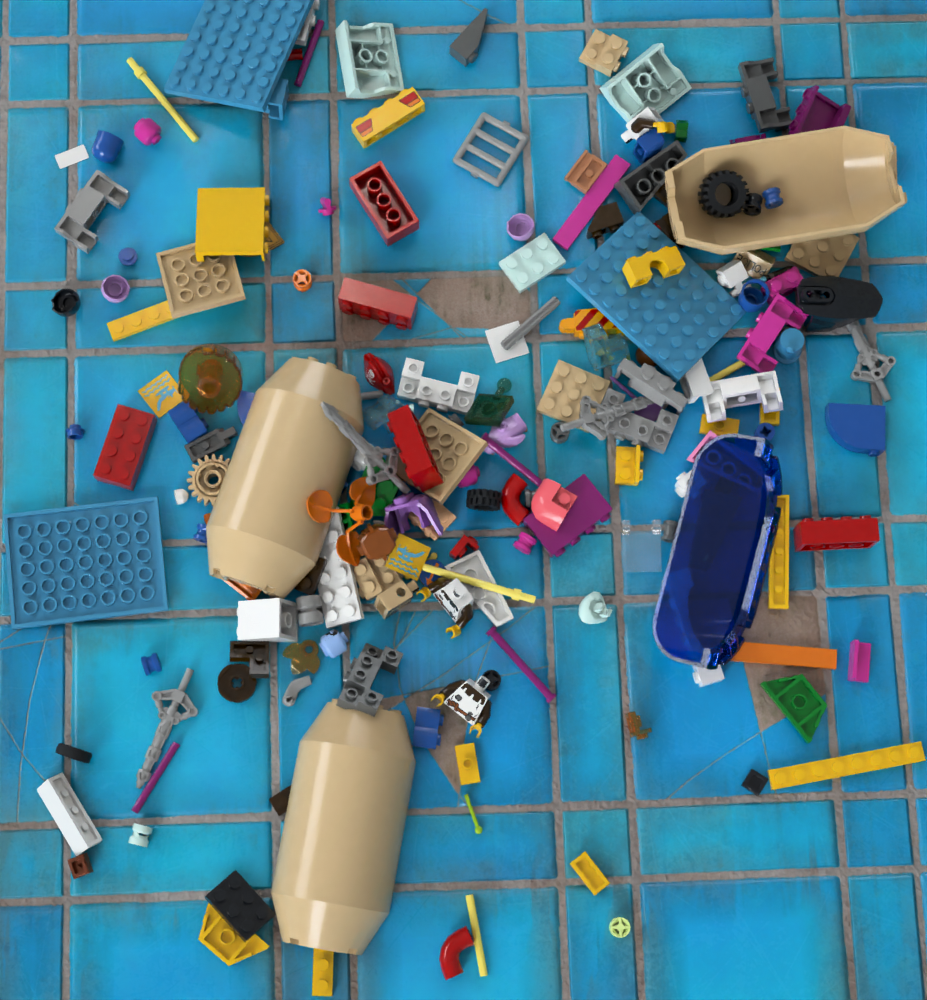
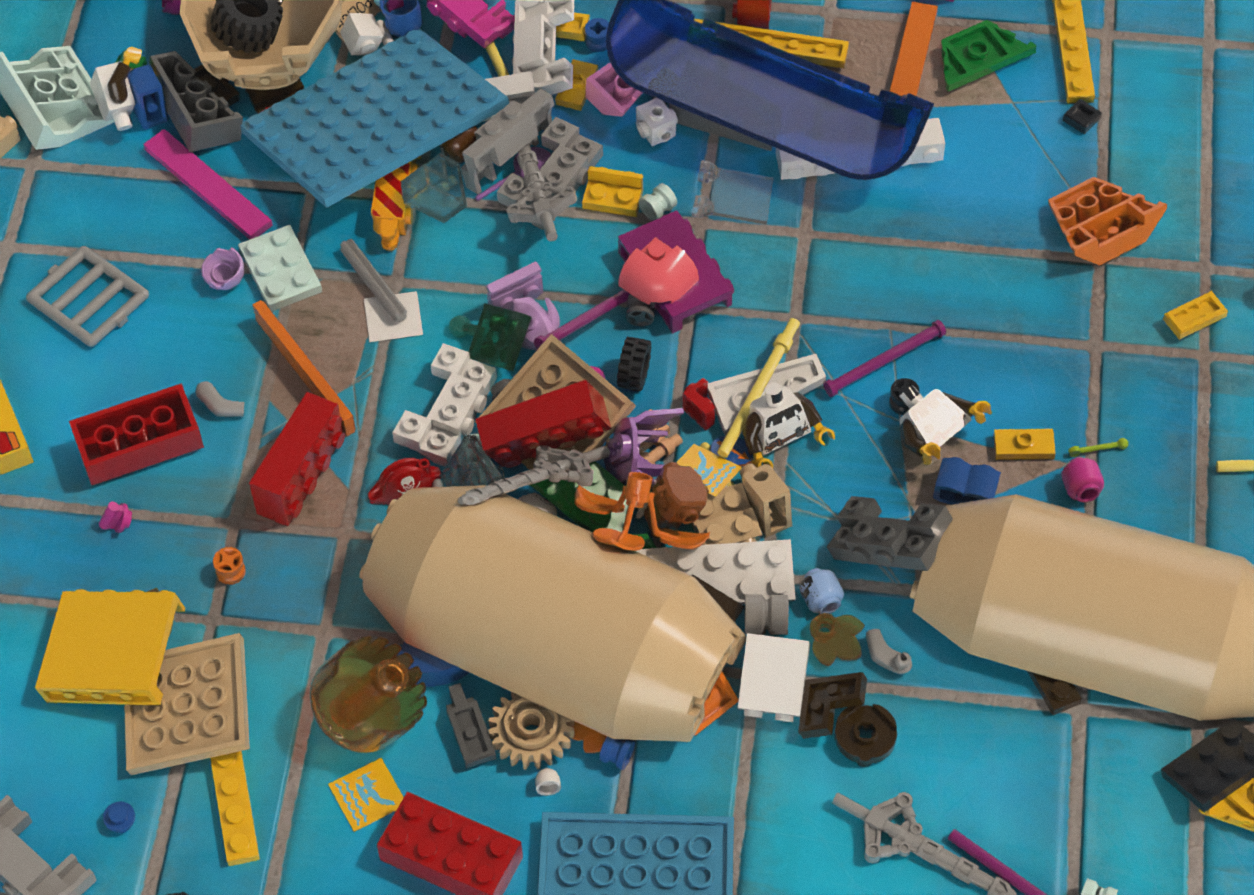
camera: 75 degrees left, 20 degrees down
lavender hair [101,275,130,303] -> none
blue wheel [141,652,162,676] -> none
blue brick [168,400,209,444] -> none
red cylinder [501,473,530,526] -> none
dark pink wheel [513,532,537,555] -> none
tan plate [536,360,611,433] -> none
dark grey wheel [550,422,570,444] -> none
nougat plate [564,150,608,195] -> none
light aqua piece [578,591,613,624] -> none
dark brown slope [586,202,624,239] -> none
yellow arch [622,246,686,288] -> none
clear orange bracket [625,711,652,740] -> none
dark grey bush [661,520,681,543] -> none
none -> light grey arm [195,381,245,417]
none -> orange tile [252,300,356,437]
none -> lavender plate [486,261,543,317]
none -> light aqua wheel [639,183,677,221]
none -> orange wedge [1048,177,1167,266]
none -> dark pink head [1061,457,1104,502]

